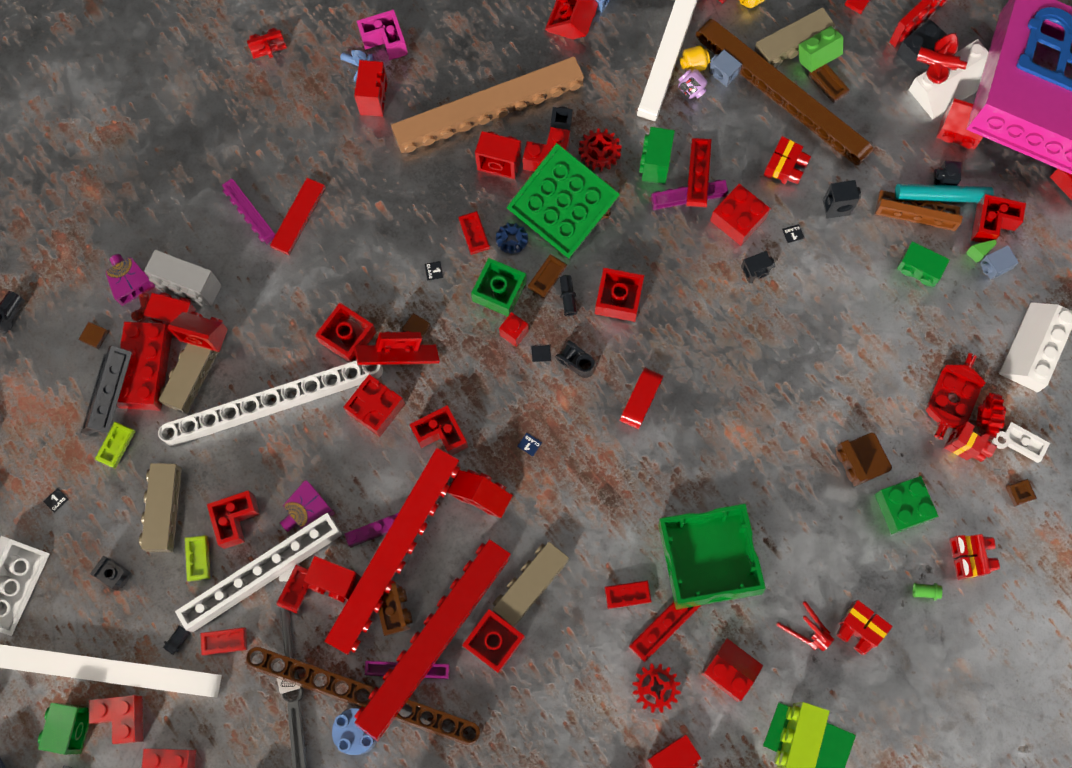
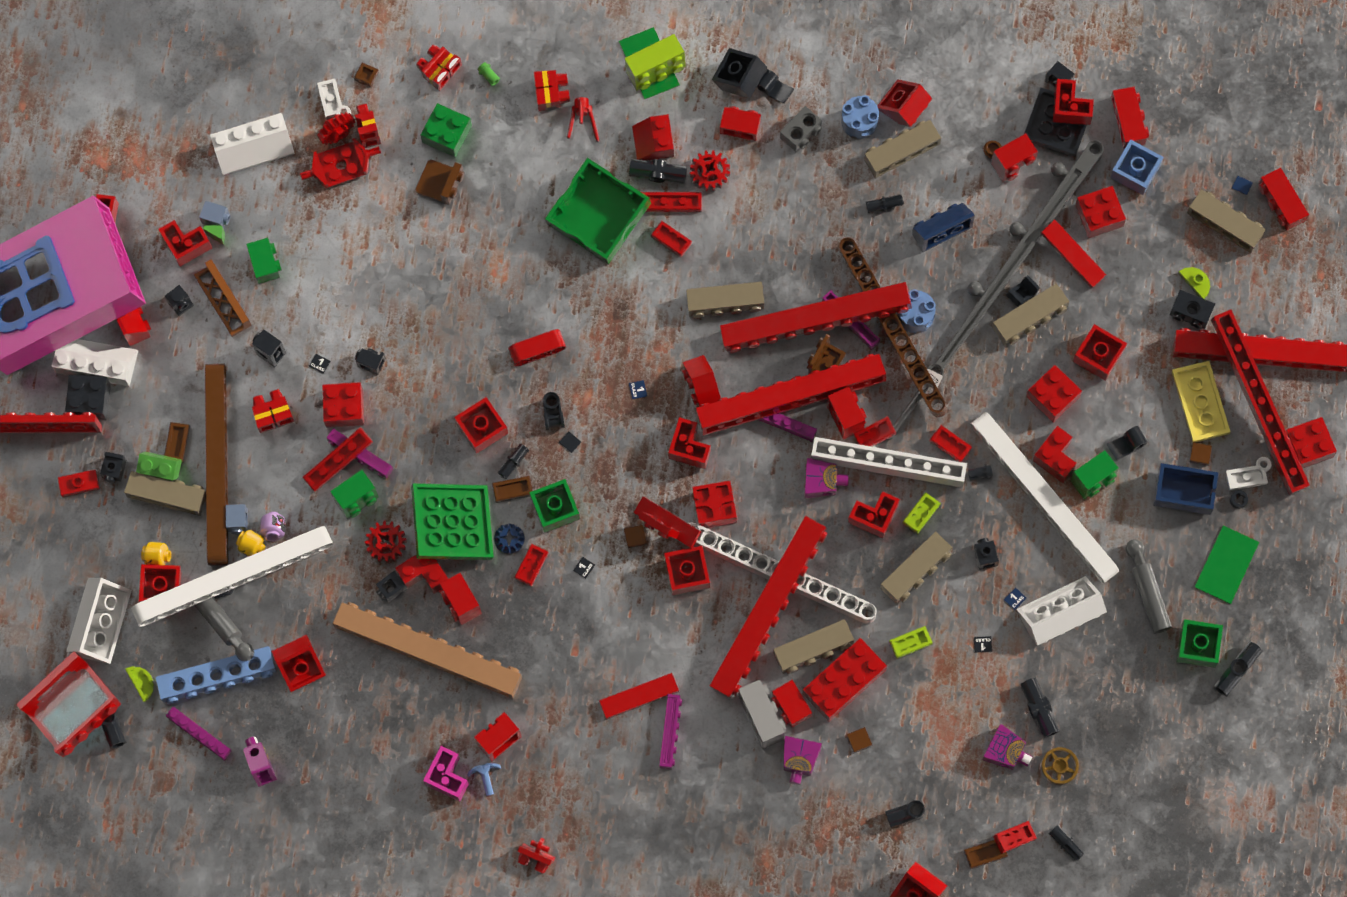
camera: 135 degrees left, 0 degrees up
black fence [81,345,132,435] -> none
clear red arm [131,293,150,322] -> none
red slope [167,311,228,352] -> none
red brick [462,609,525,674] -> none
red brick [499,312,529,347] -> none
teal piece [895,184,994,203] -> none
red plant [916,33,968,84] -> none
none -> black brick [100,452,127,483]
none -> black piece [629,159,687,183]
none -> red brick [709,515,828,698]
none -> dark blue sticker [1004,587,1026,610]

